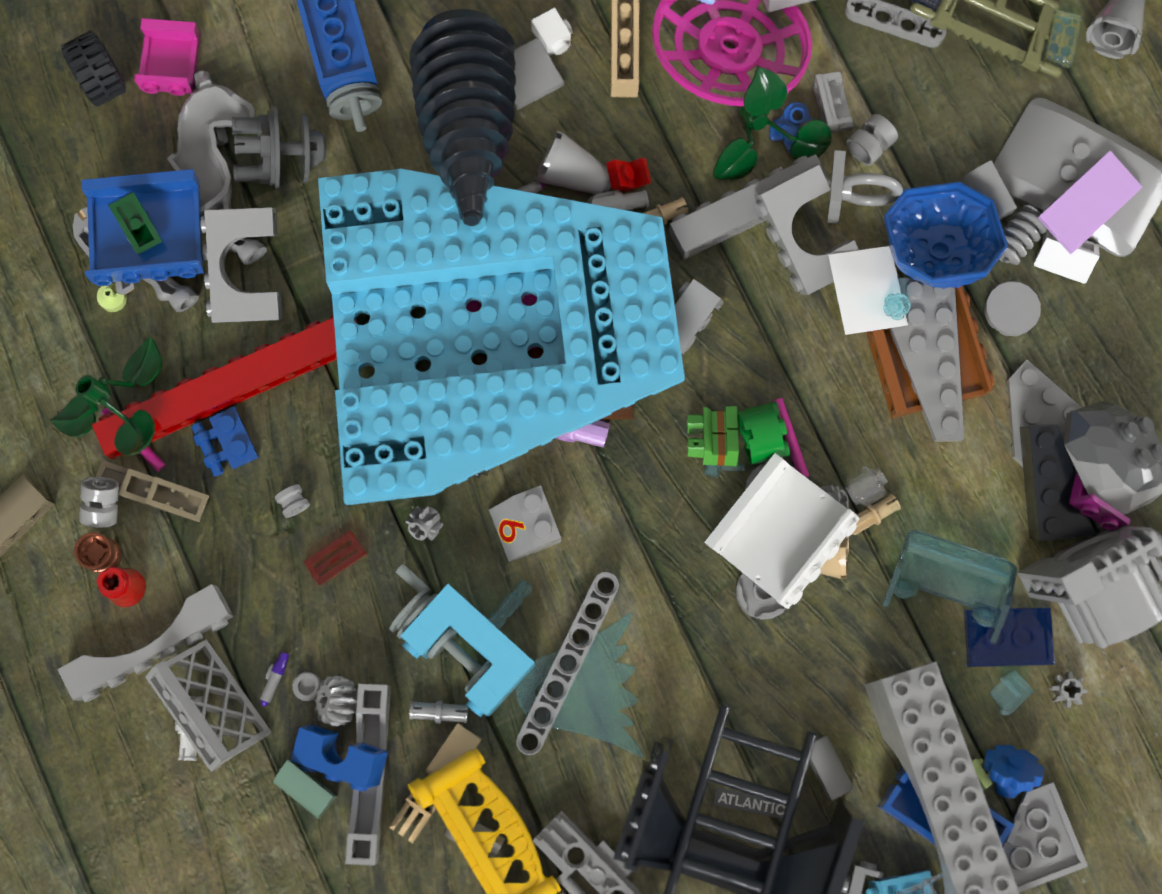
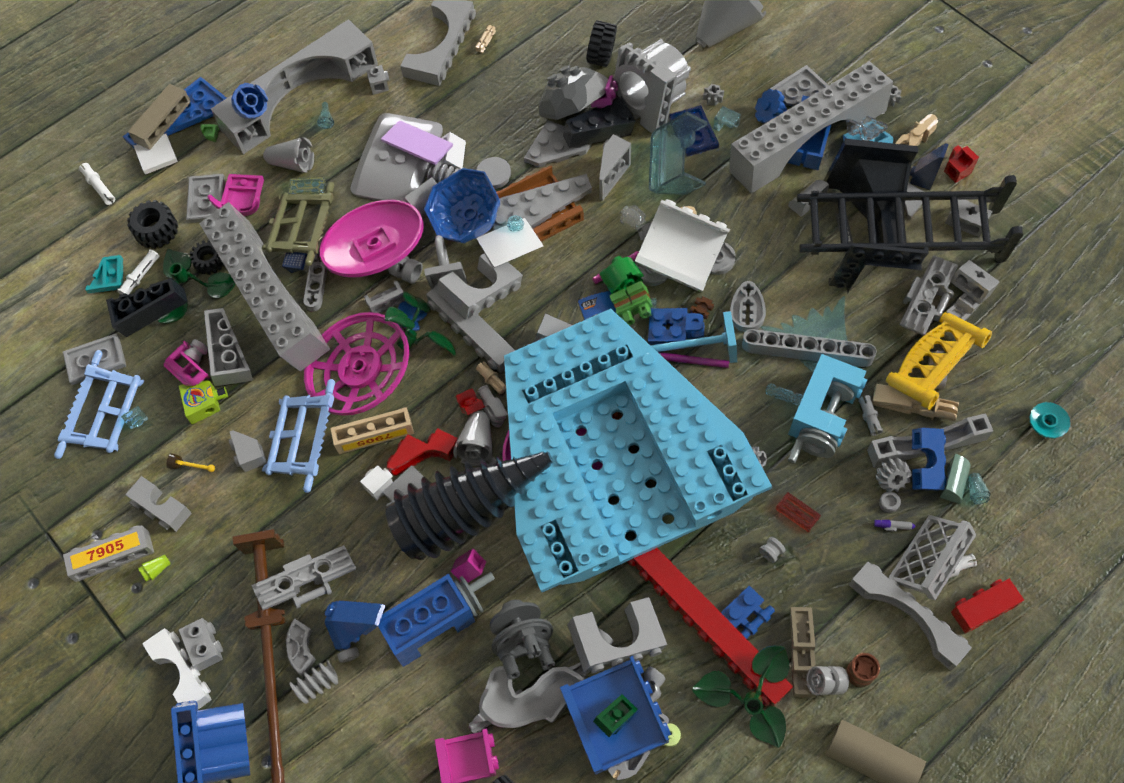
camera: 100 degrees left, 15 degrees down
red plant [97,567,146,607] -> none
light grey slope [489,485,561,562] -> none
tan axle [852,494,901,535] -> none
none -> dark pink dish [320,200,423,277]
none -> red arch [387,428,458,476]
none -> dark pink panel [450,548,486,583]
none -> blue sticker [578,291,616,320]
none -> light grey slope [599,134,631,201]
none -> blue plate [648,308,705,345]
none -> medium azure tile [650,311,737,363]
none -> magenta bar [658,352,729,368]
none -> reddish brown piece [690,296,714,321]
none -> light grey piece [730,281,766,332]
none -> red brick [951,578,1024,634]
none -> clear light blue cone [968,473,991,505]

